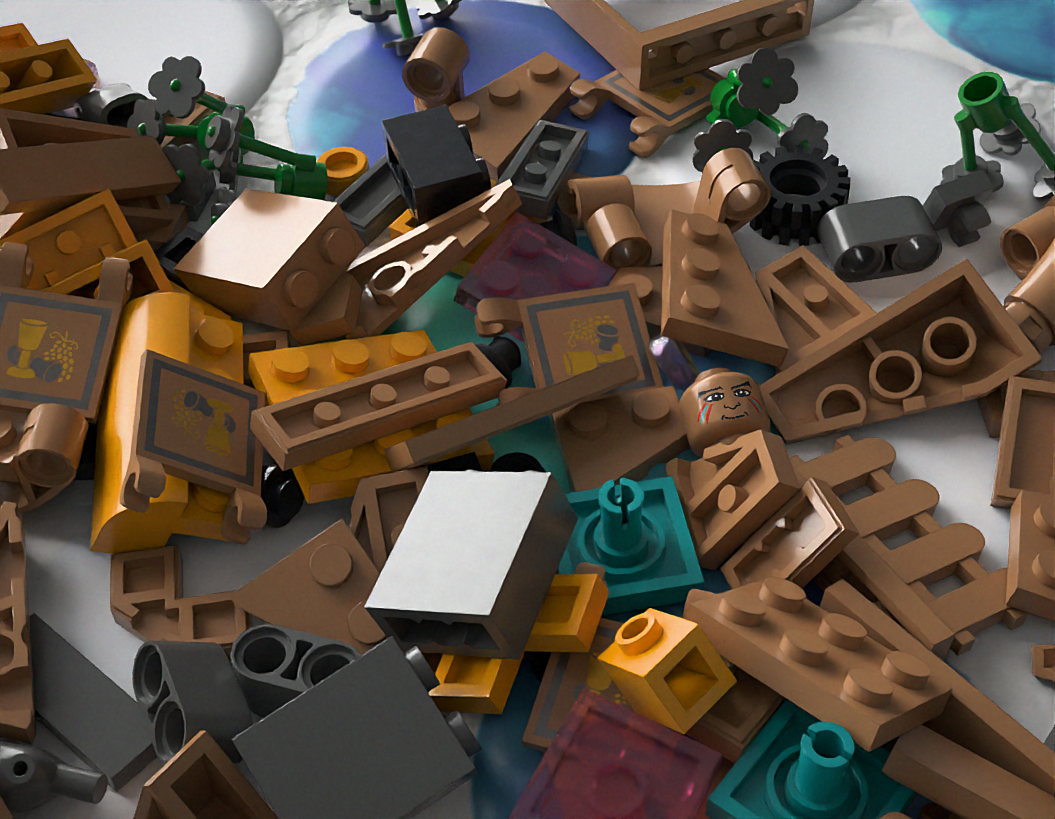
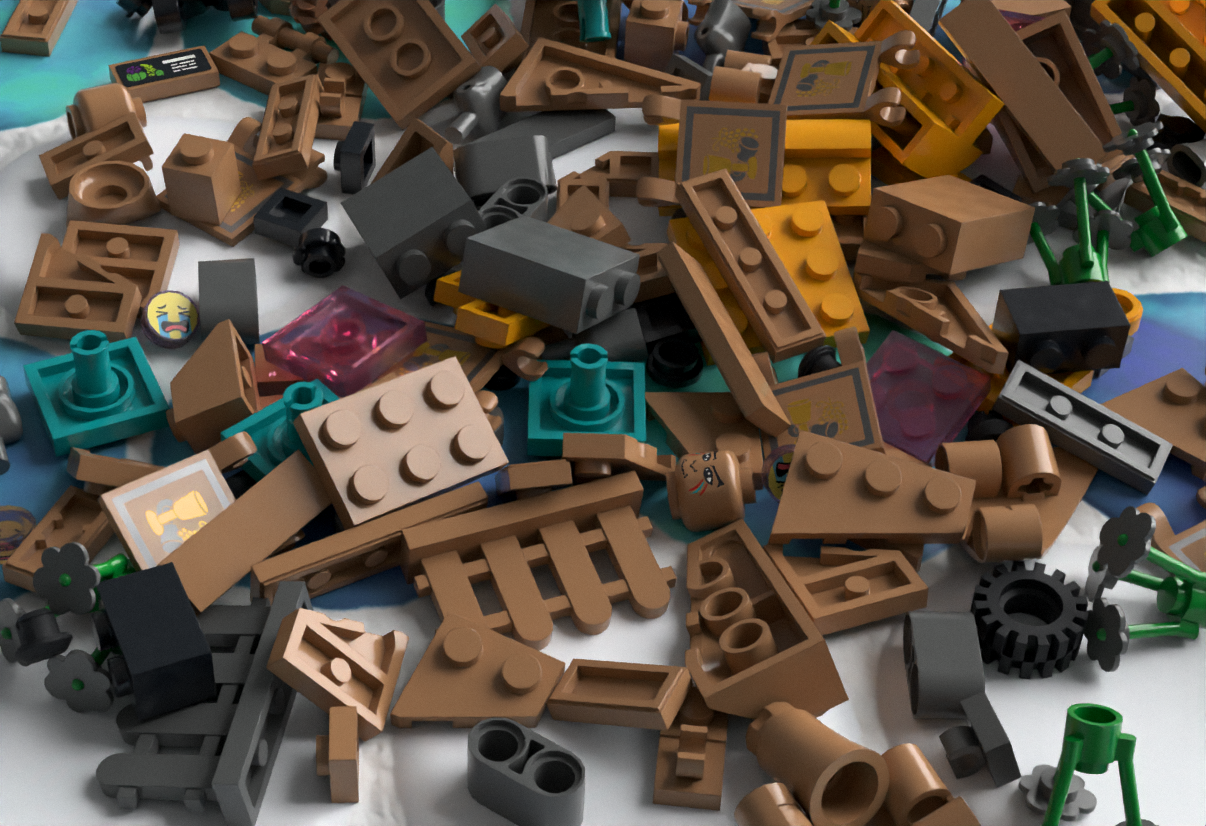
camera: 95 degrees right, 5 degrees down
light orange brick [597,608,737,734] -> none

